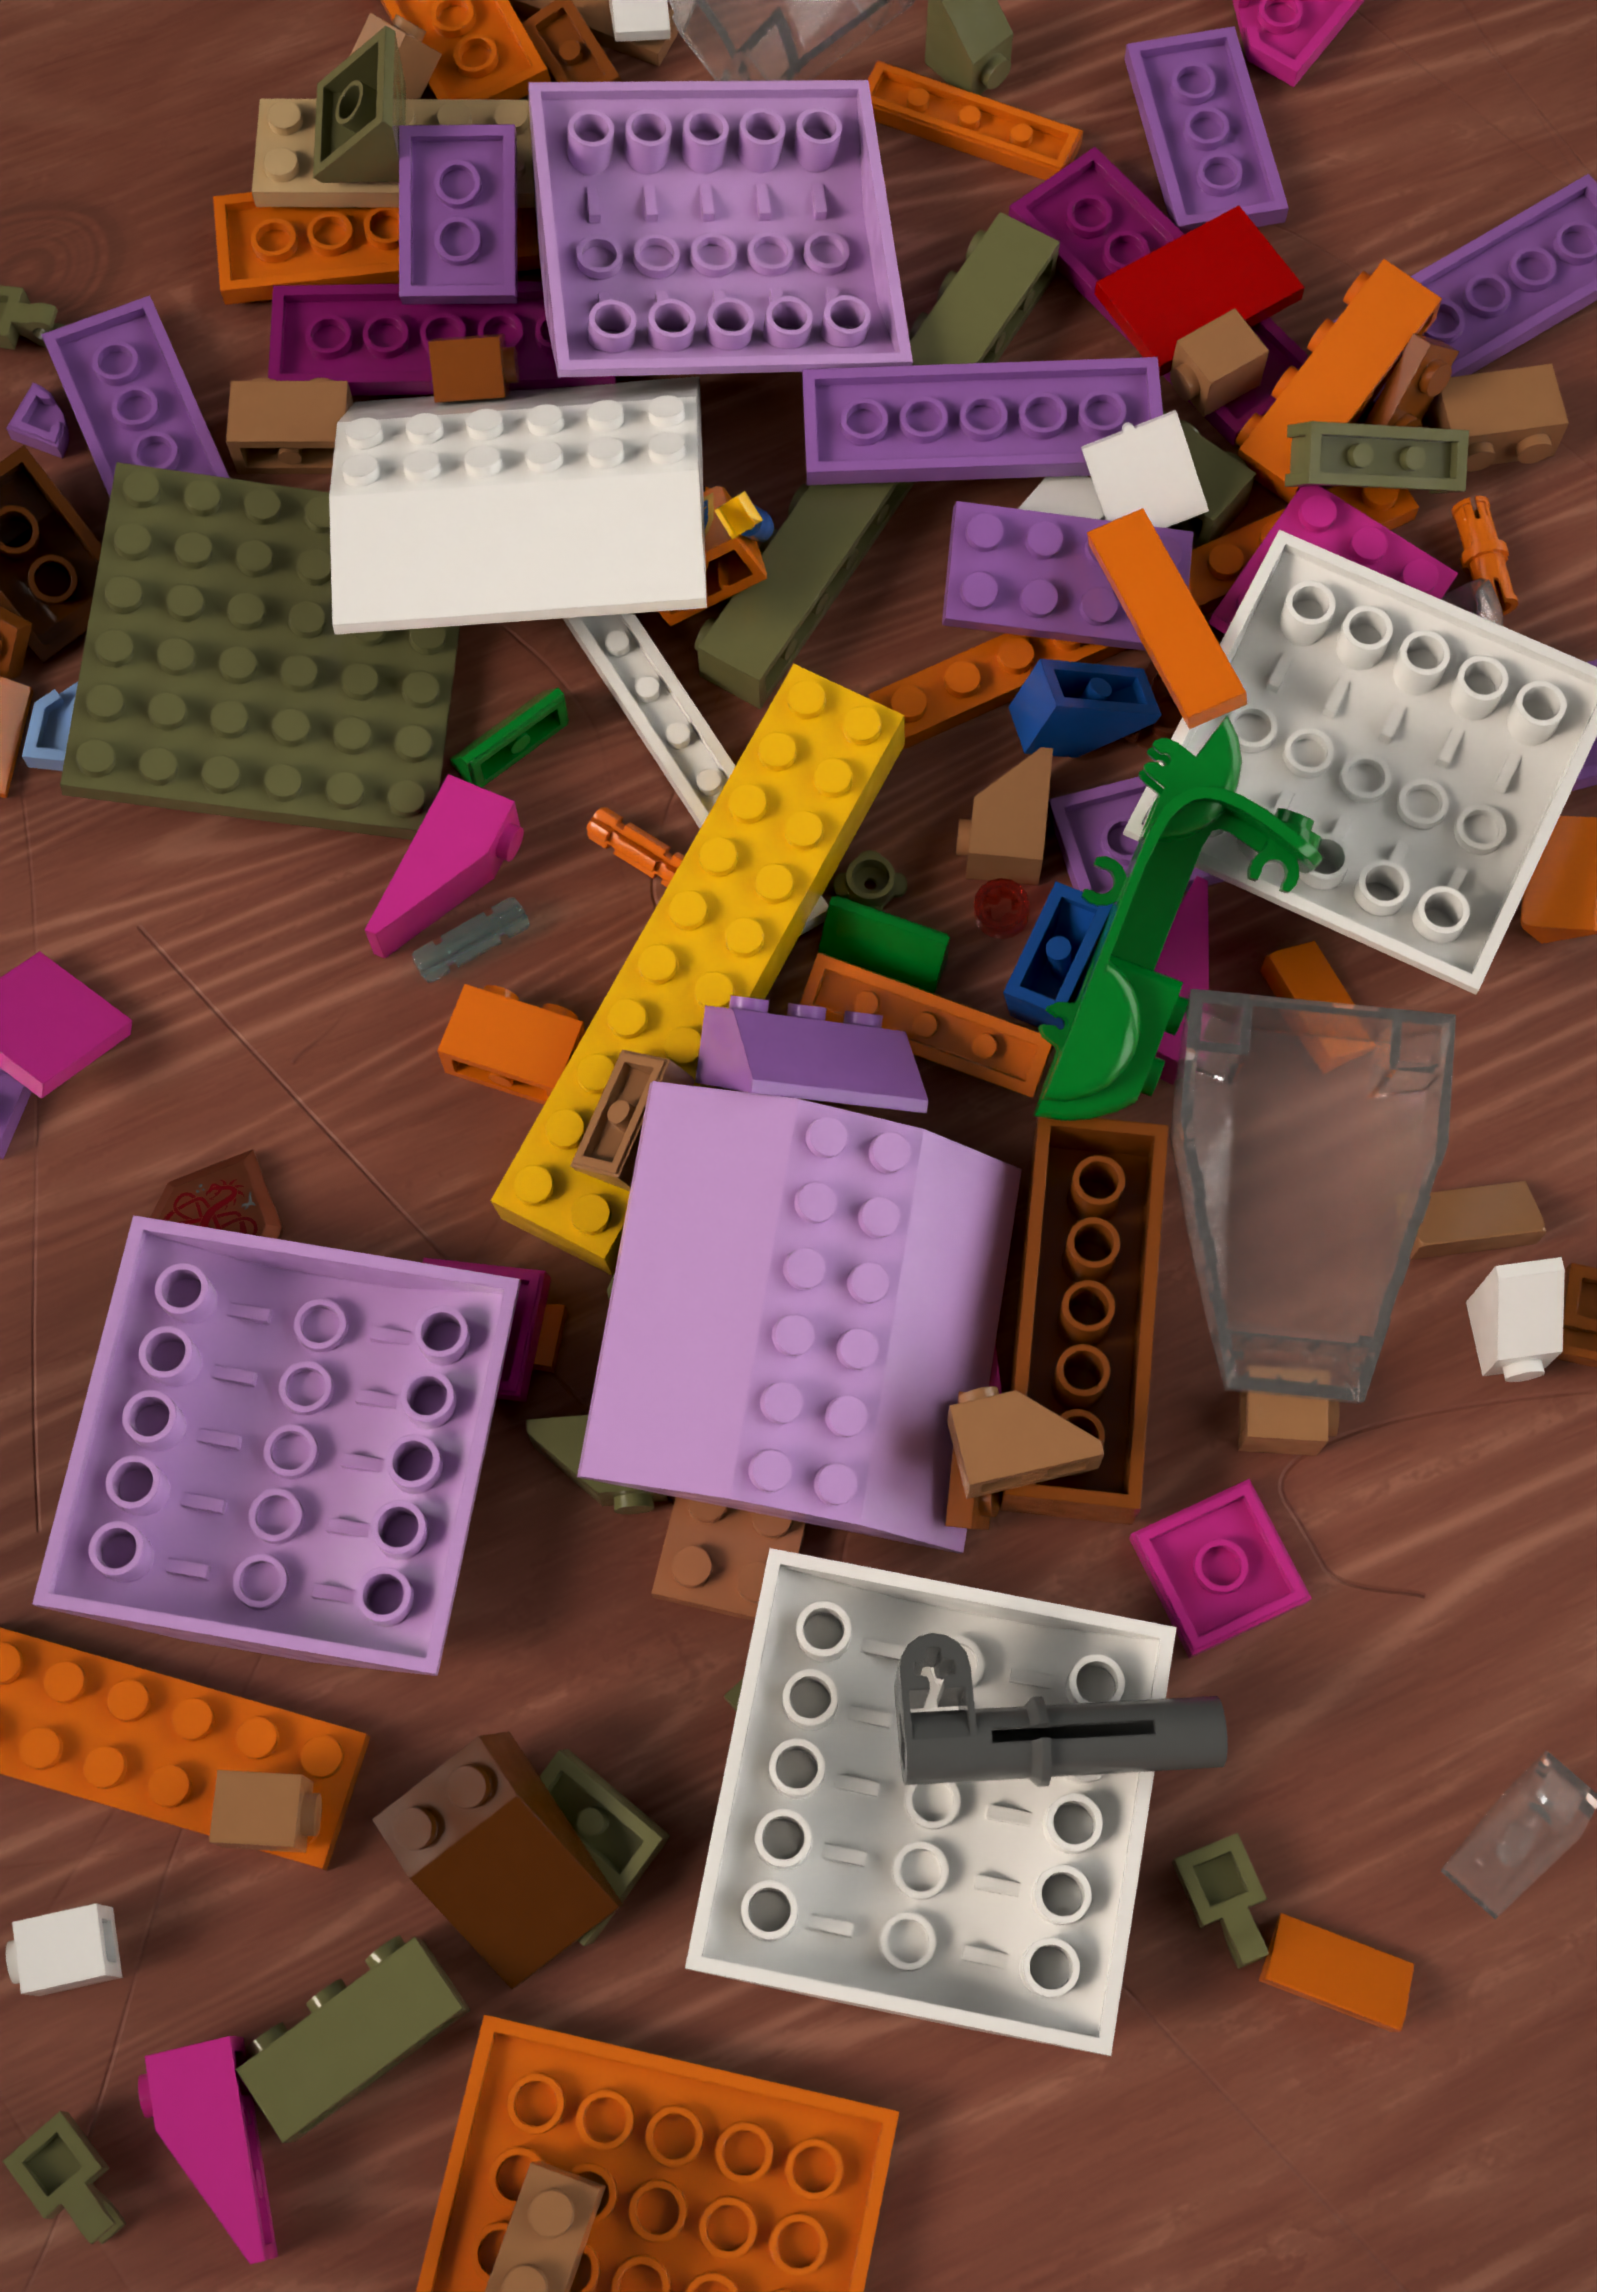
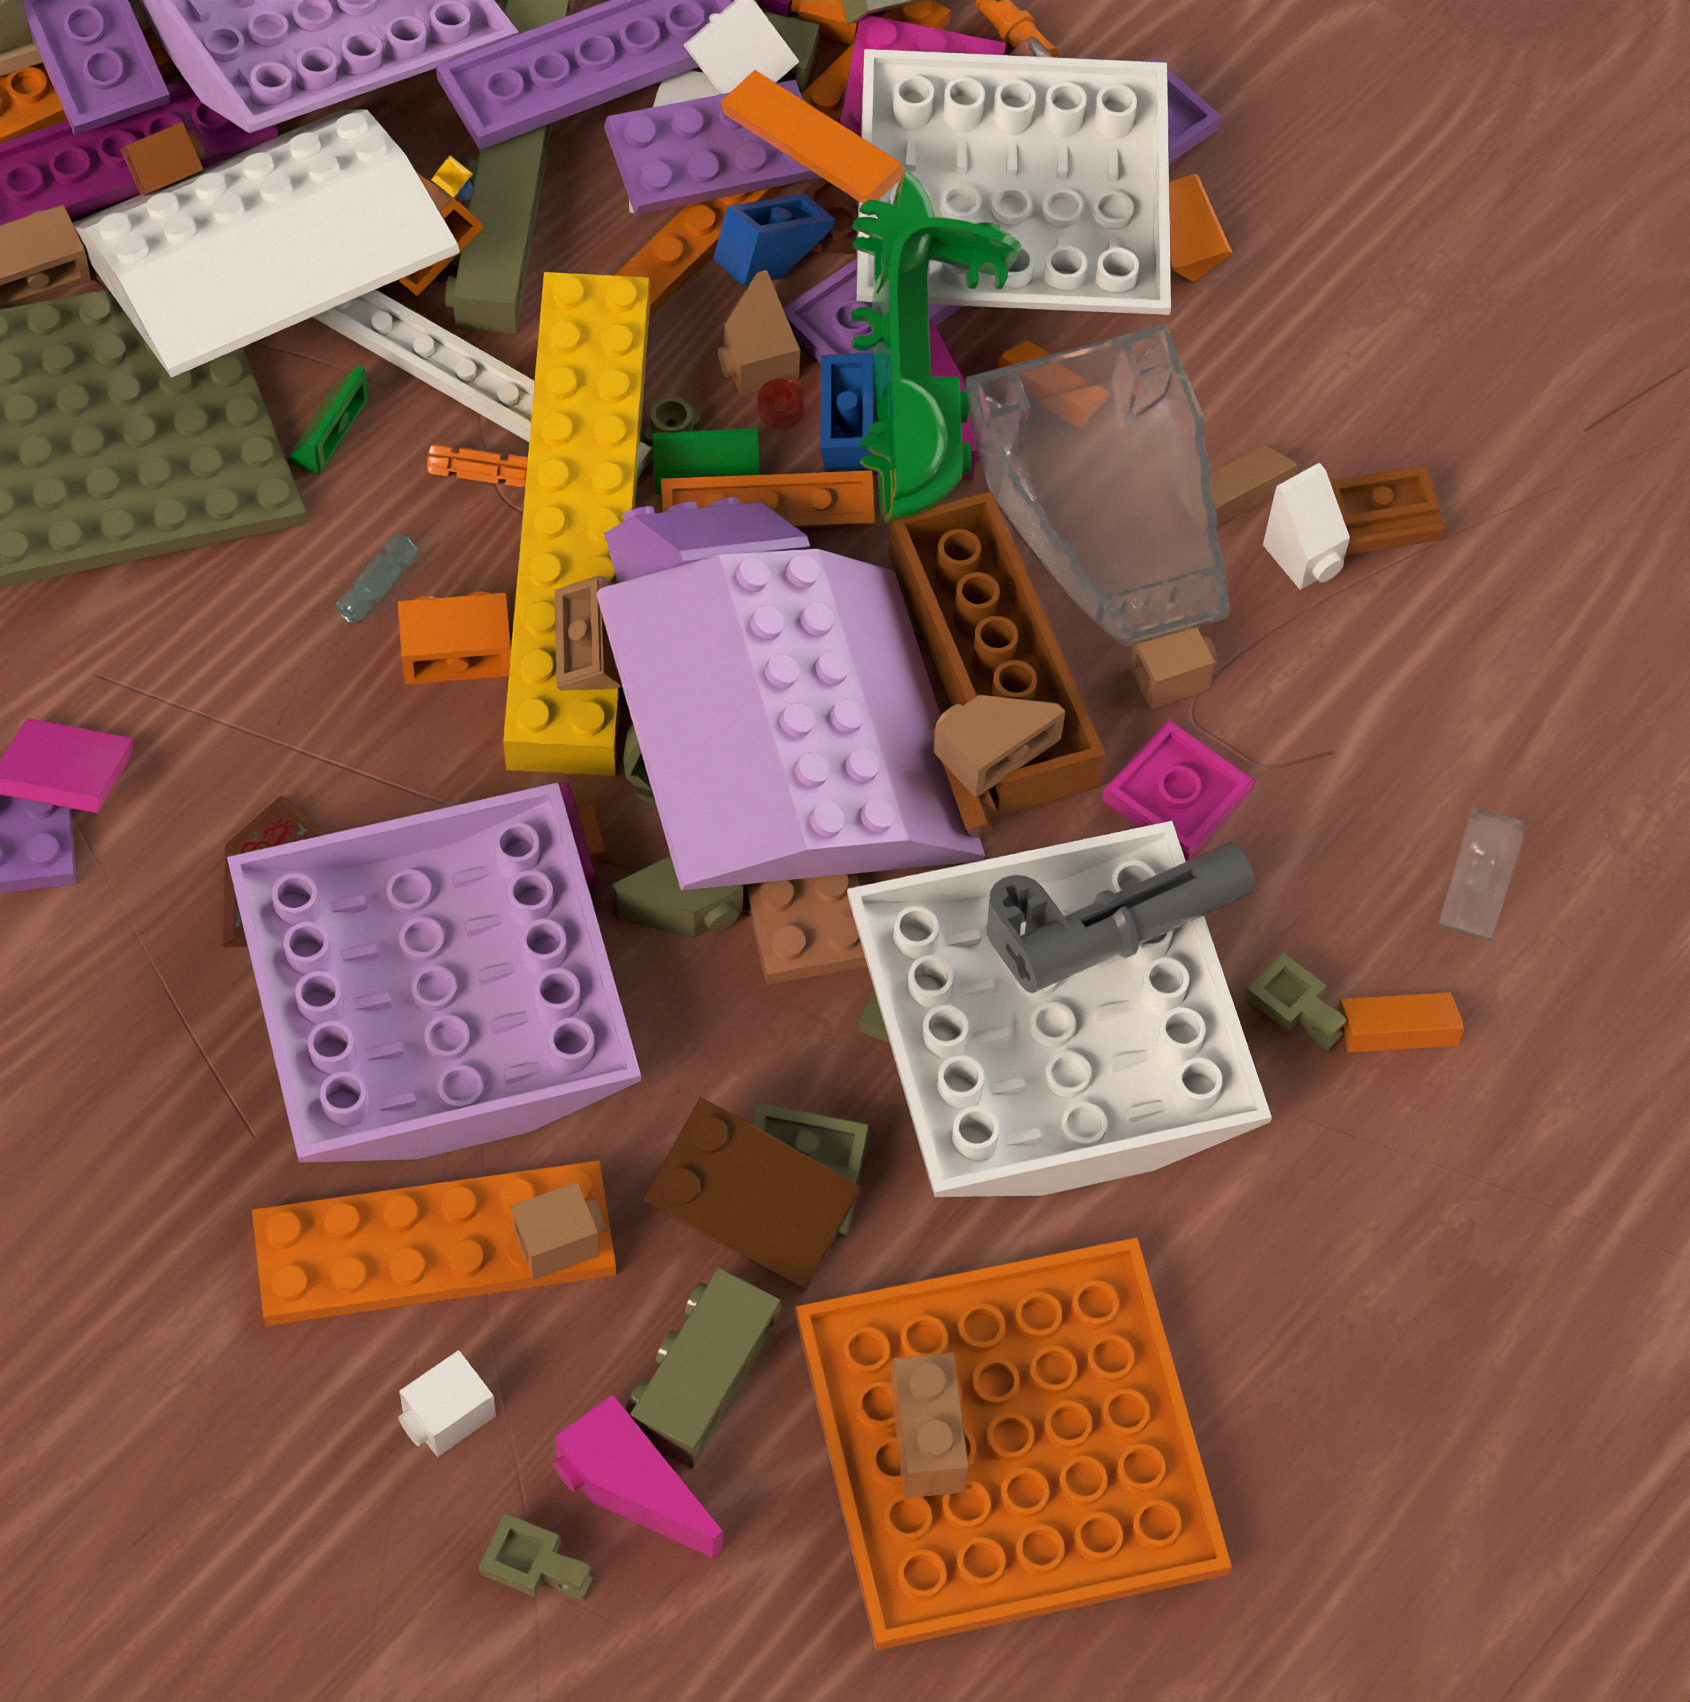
camera: 30 degrees left, 10 degrees down
dark pink slope [365,774,524,959] -> none

